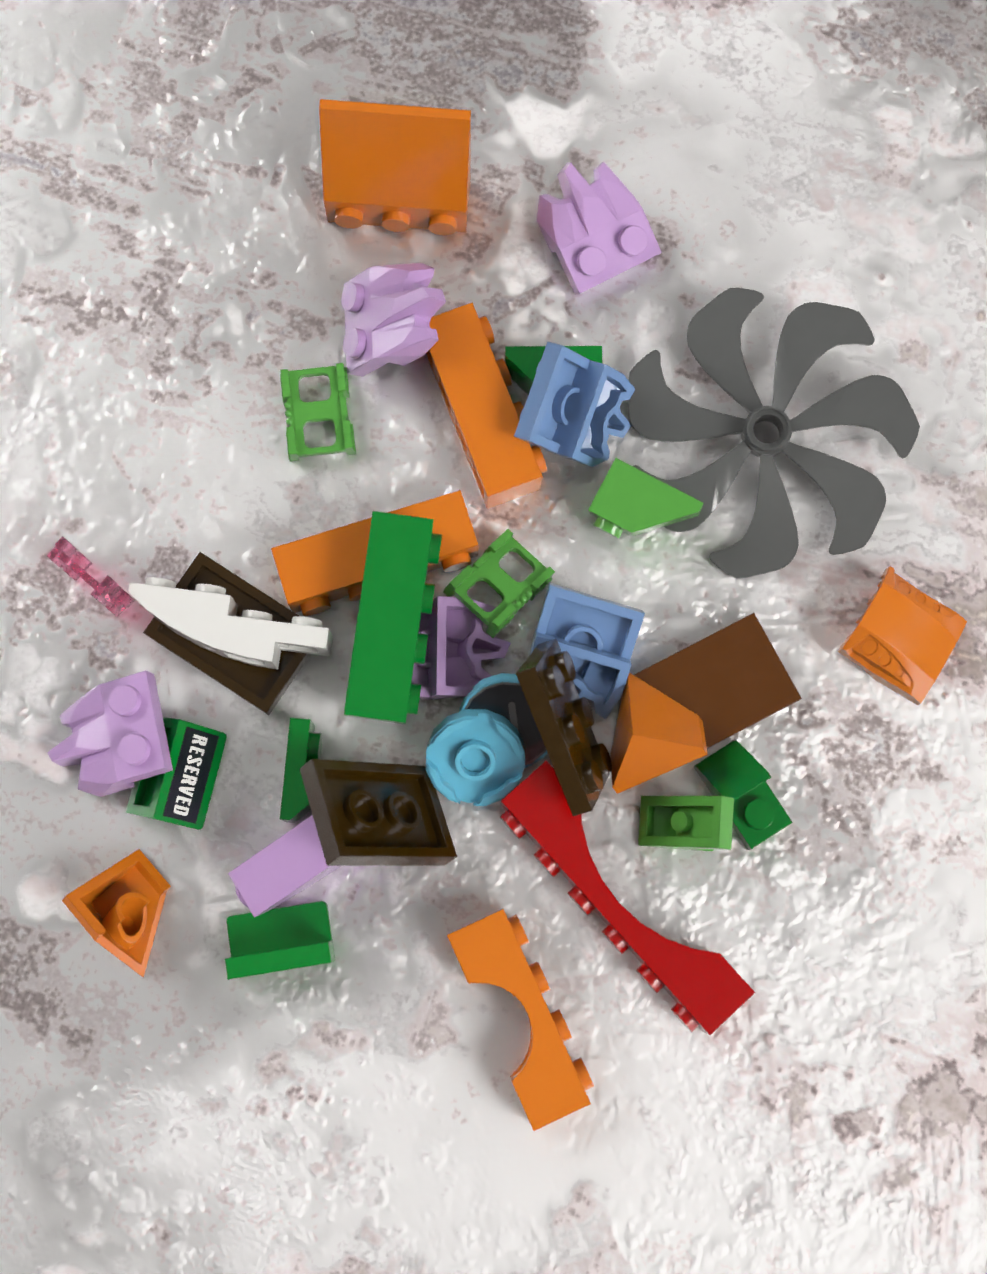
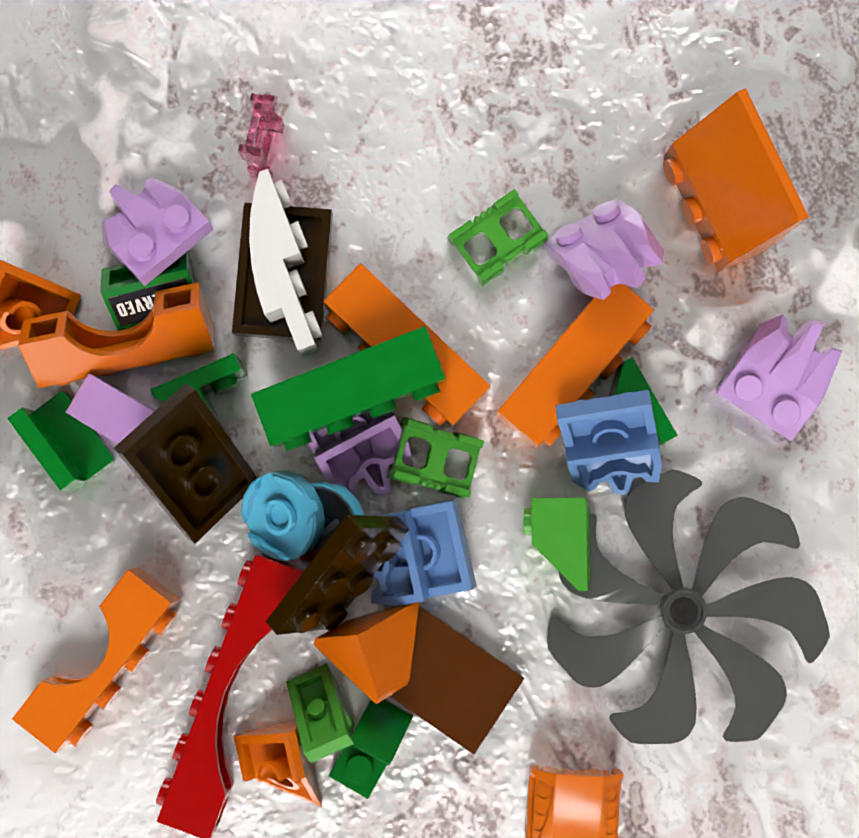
camera: 65 degrees right, 5 degrees up
none -> orange arch [18,282,215,388]
none -> orange slope [233,720,322,807]

